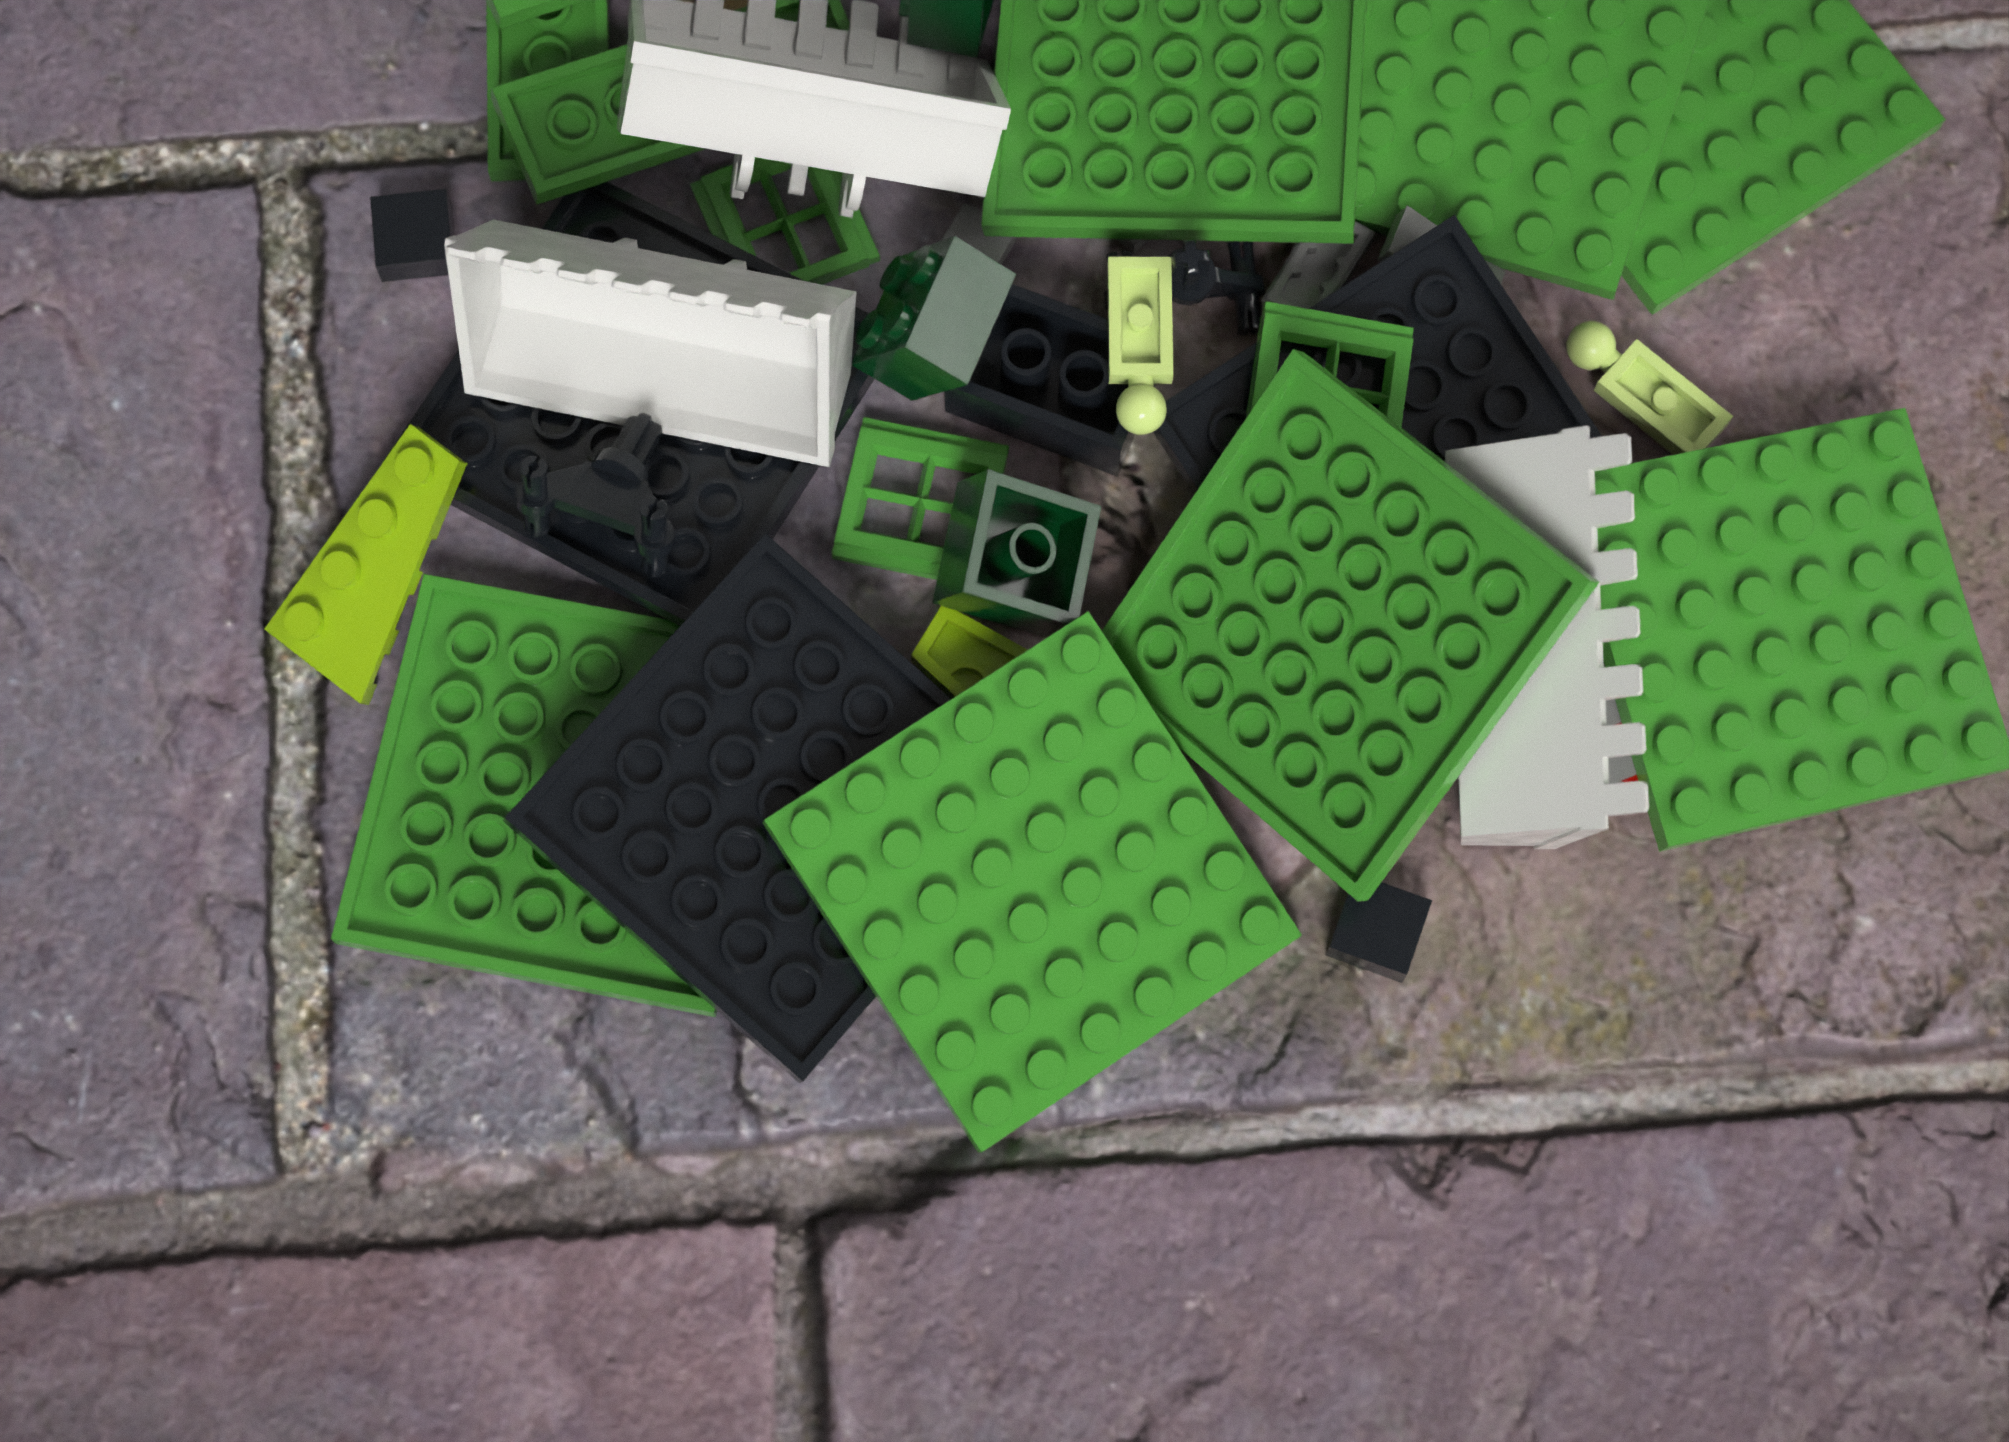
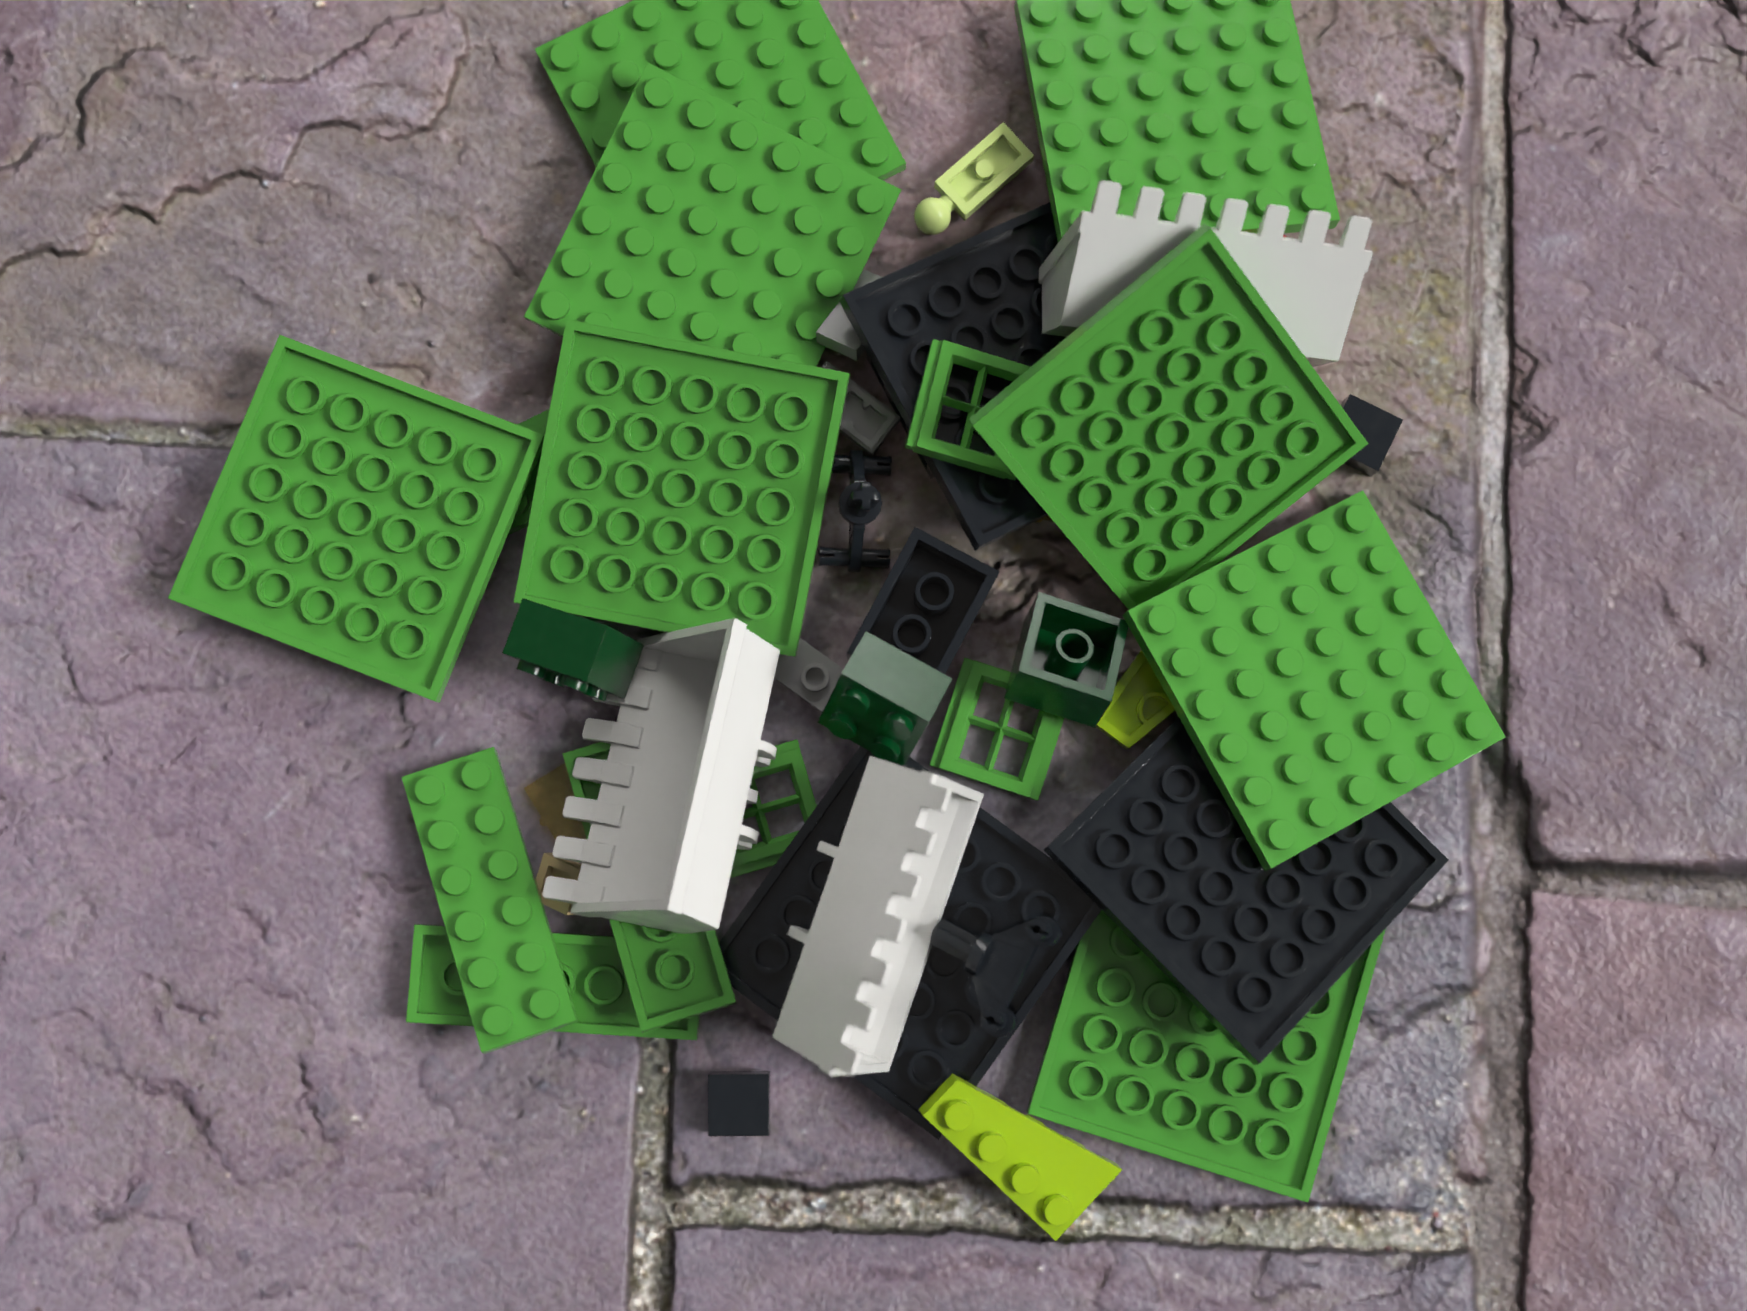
camera: 85 degrees left, 10 degrees up
yellowish green plate [1107,257,1173,435] -> none

